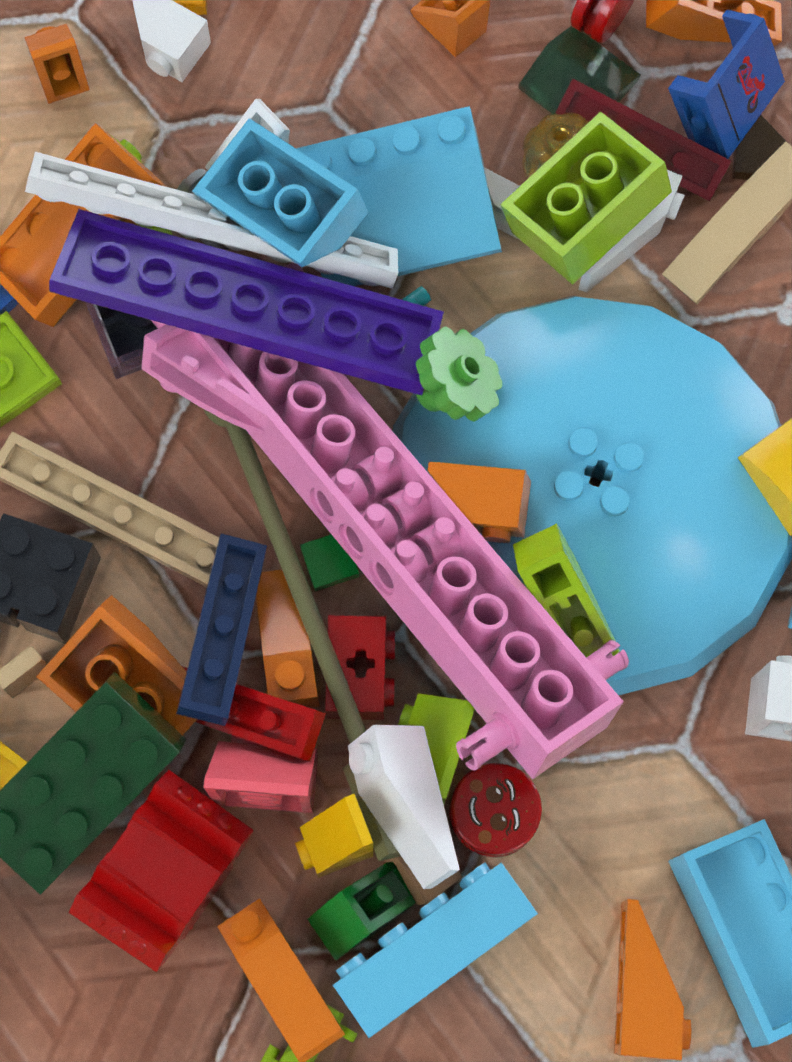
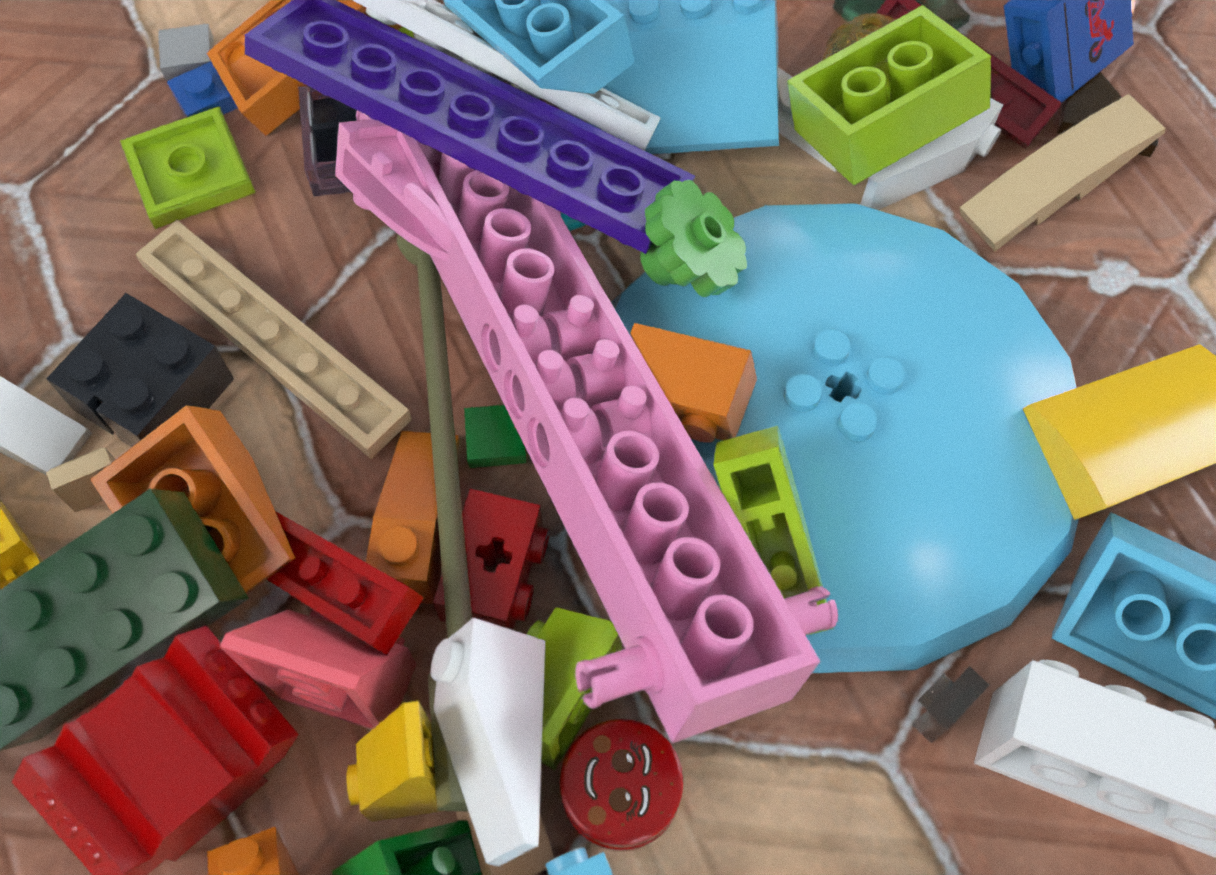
camera: 15 degrees right, 10 degrees down
dark blue plate [176,533,267,726] -> none
none -> clear smoke plate [912,666,989,743]

